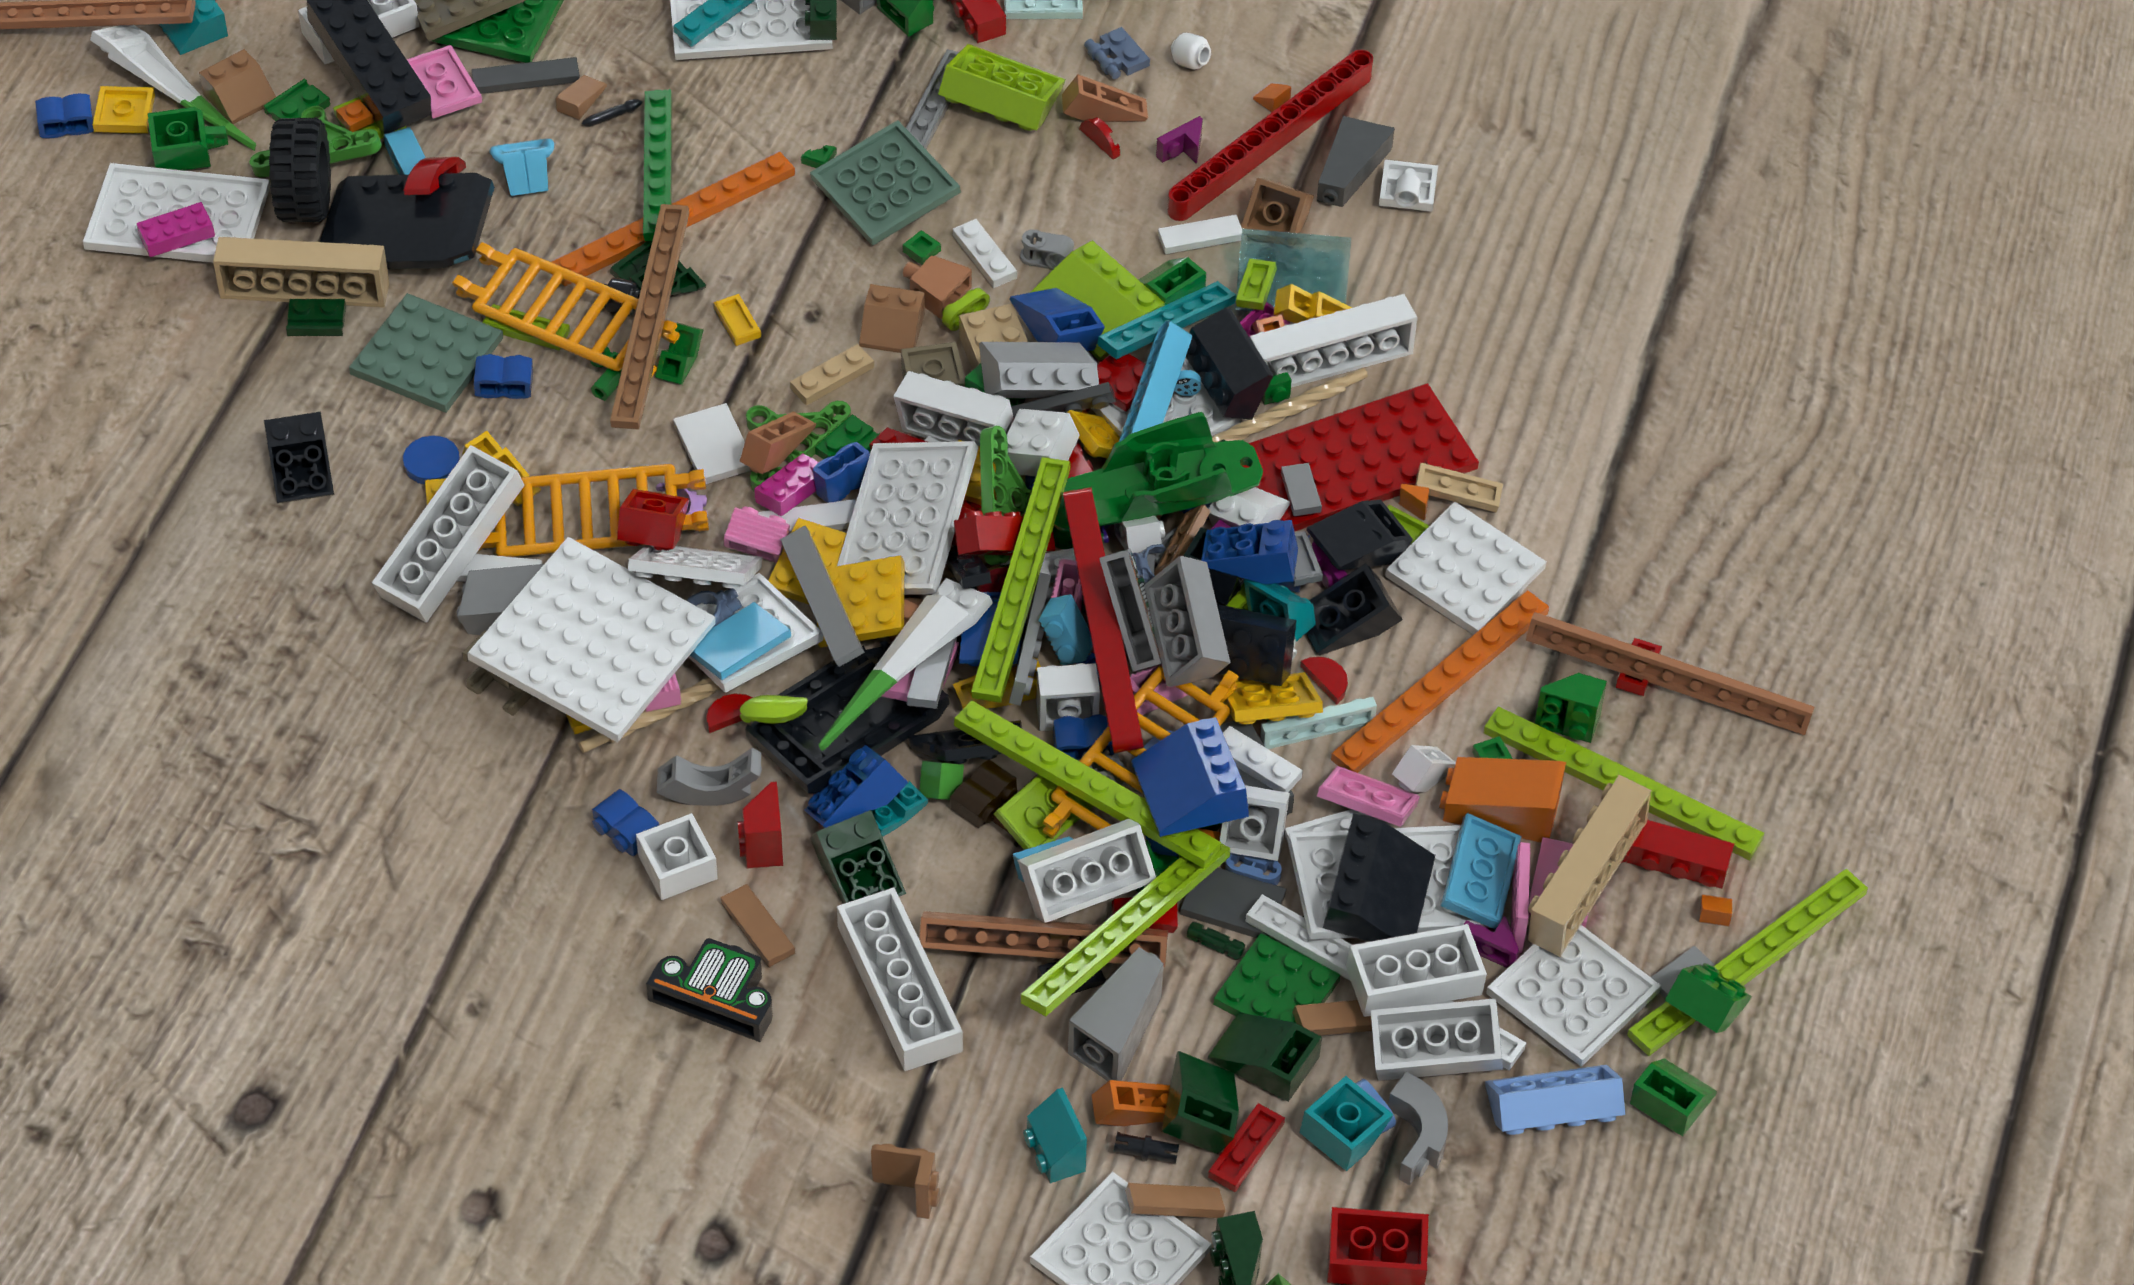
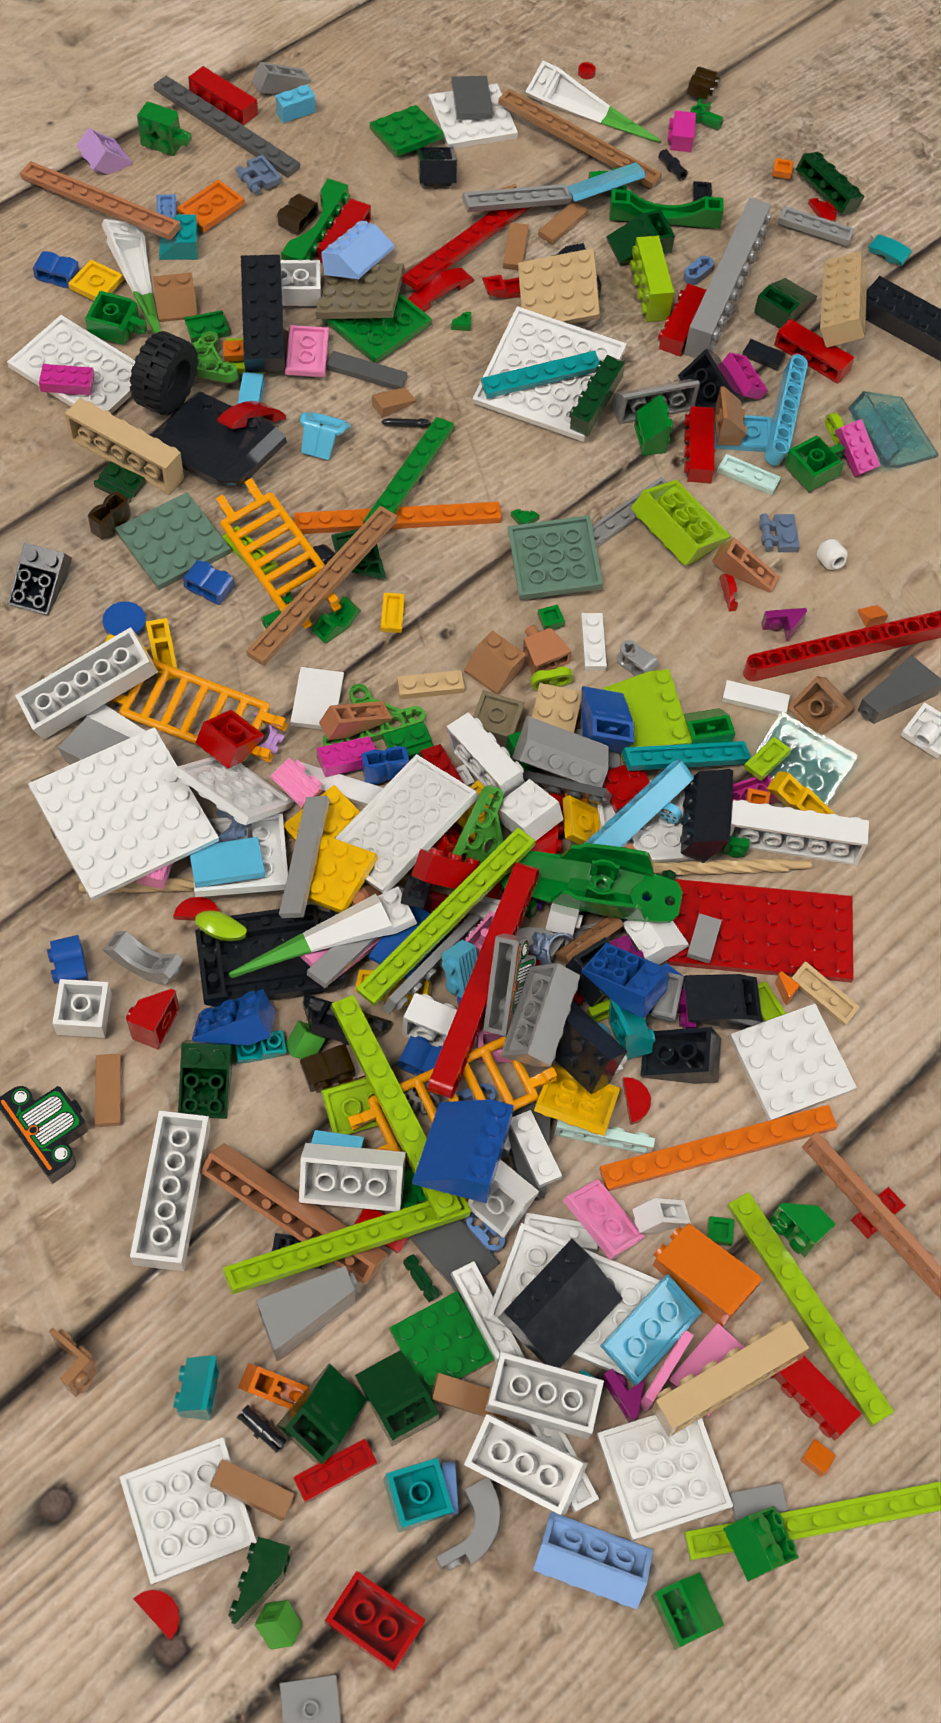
camera: 25 degrees right, 10 degrees up
none -> dark brown brick [88,491,131,540]

